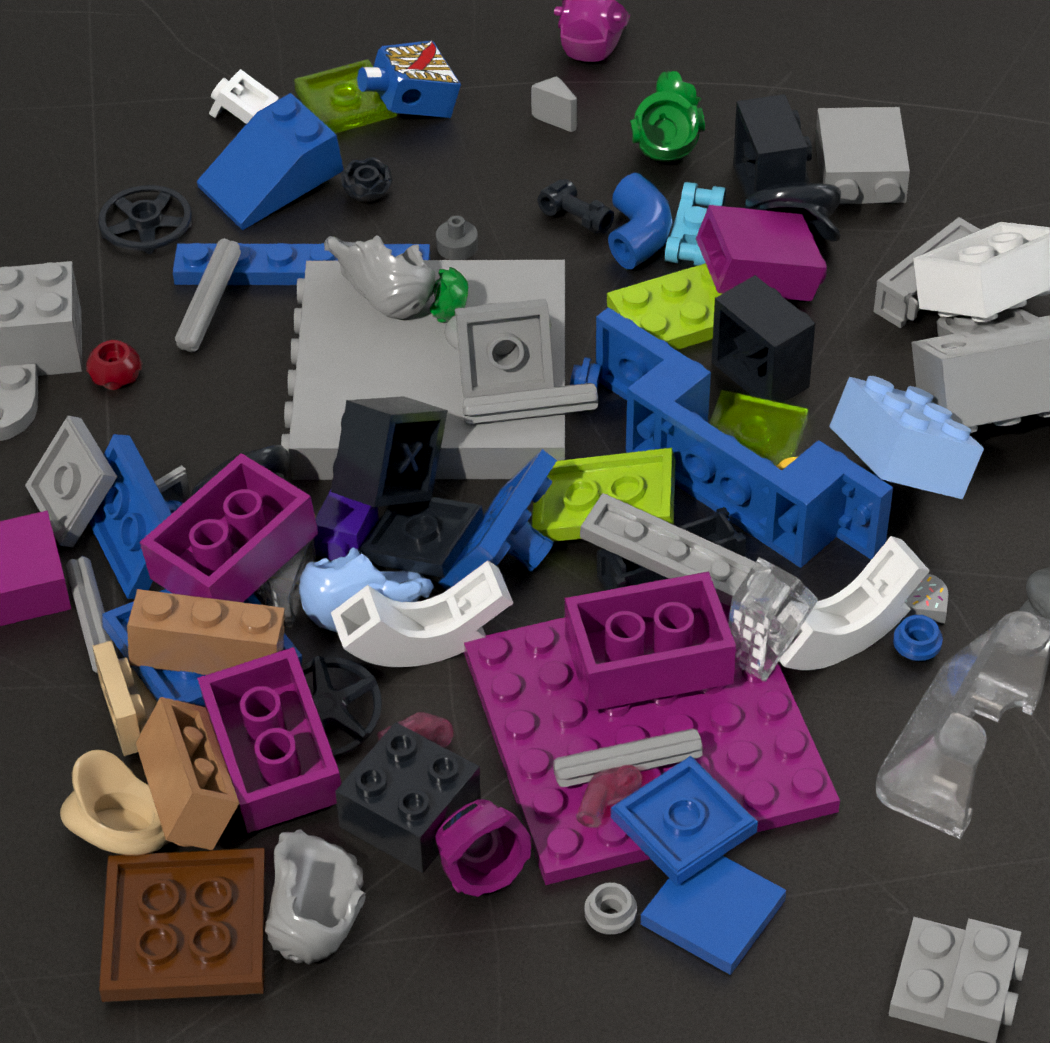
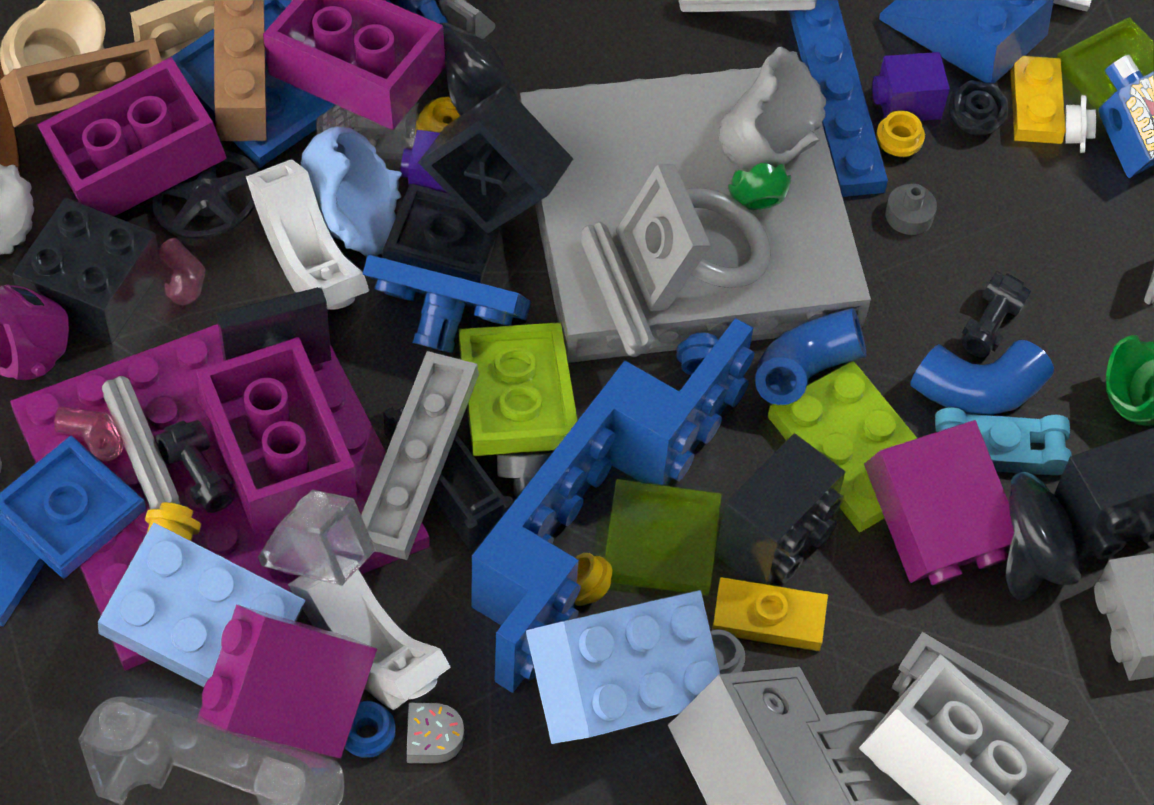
camera: 75 degrees right, 10 degrees up
none -> light blue brick [98,522,305,687]
none -> yellow plate [145,502,201,541]
none -> black bar [156,420,235,513]
none -> magenta brick [198,604,377,759]
none -> black plate [216,287,331,365]
none -> dark grey tile [497,452,550,497]
none -> yellow plate [712,577,828,651]
none -> blue cylinder [755,308,867,405]
none -> dark purple brick [872,52,950,121]
none -> yellow plate [876,111,925,157]
none -> yellow plate [1010,56,1066,144]
none -> white plate [1065,95,1096,153]

